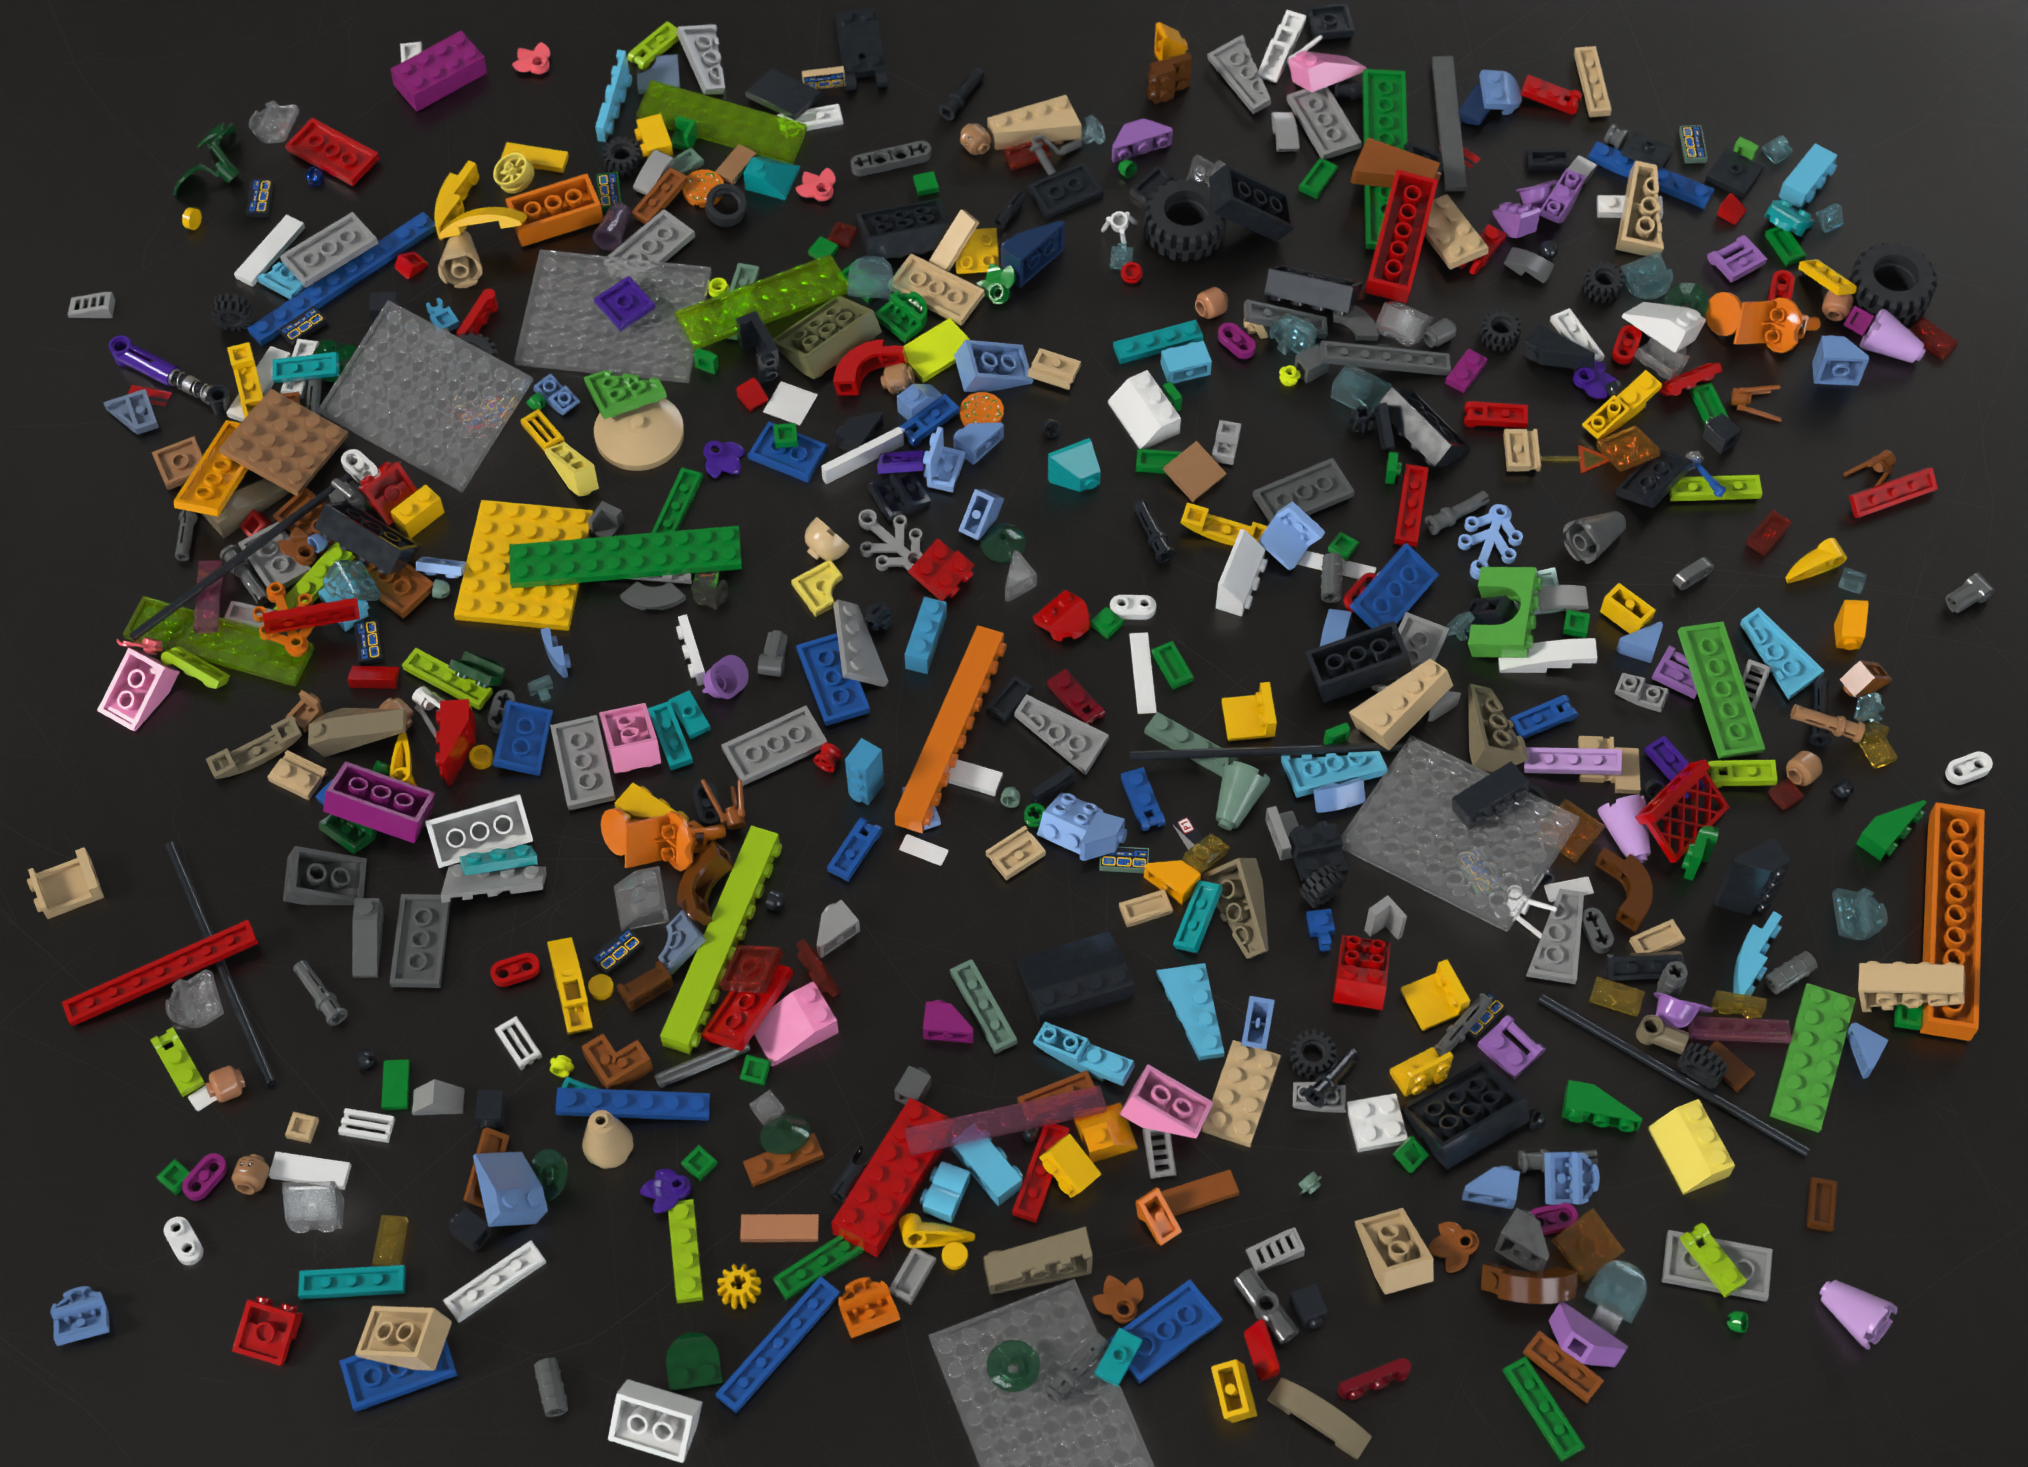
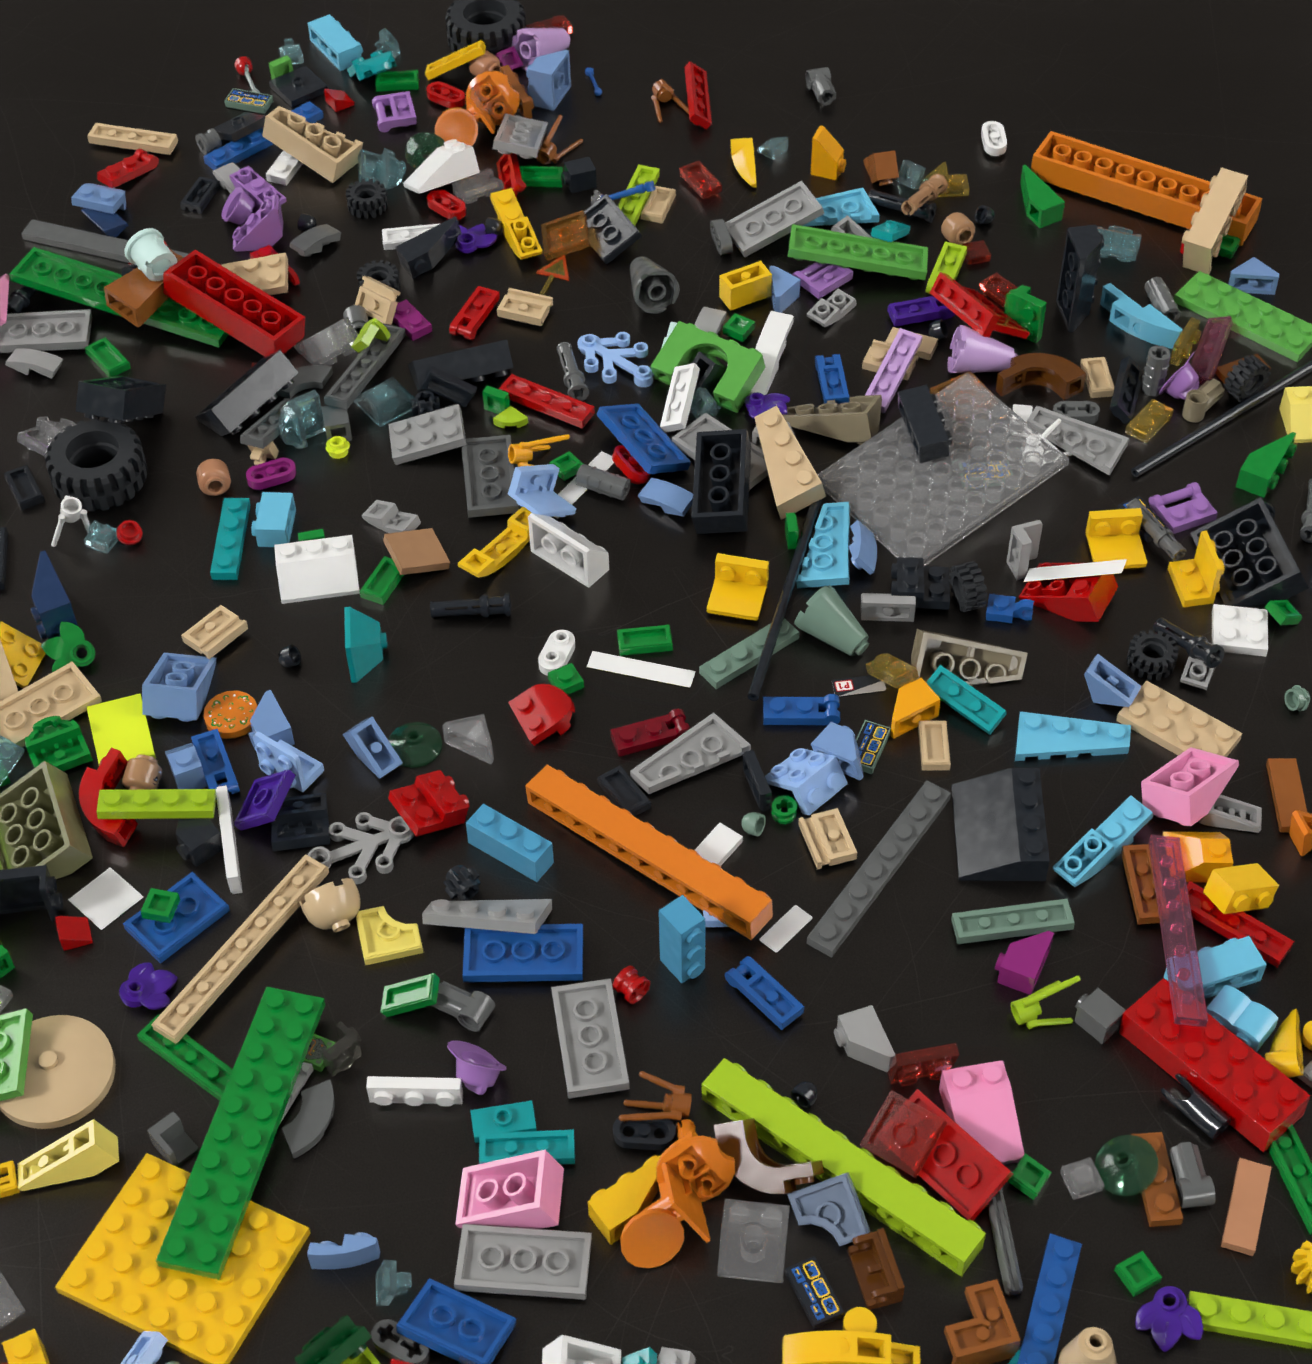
camera: 70 degrees left, 10 degrees down
none -> lime plate [97,789,216,819]
none -> light aqua piece [125,228,177,282]
none -> tan tile [151,854,329,1044]
none -> red hinge [234,57,260,93]
none -> lime tile [351,318,391,353]
none -> tan plate [355,276,401,325]
none -> green tile [381,973,440,1017]
none -> light grey plate [388,404,467,465]
none -> light grey plate [493,113,548,159]
none -> lime tile [493,406,528,428]
none -> dark orange plate [500,65,534,119]
none -> light orange plant [508,434,570,467]
none -> blue hinge [585,68,602,96]
none -> tan tile [641,186,676,223]
none -> white plate [660,363,700,432]
none -> light grey plate [725,181,824,257]
none -> dark purple plate [745,392,790,419]
none -> dark grey plate [807,781,951,958]
none -> teal plate [871,220,911,243]
none -> clear red plate [979,272,1018,308]
none -> lime plant [1011,976,1081,1029]
none -> white sticker [1024,559,1127,582]
none -> dark grey piece [1169,1142,1215,1208]

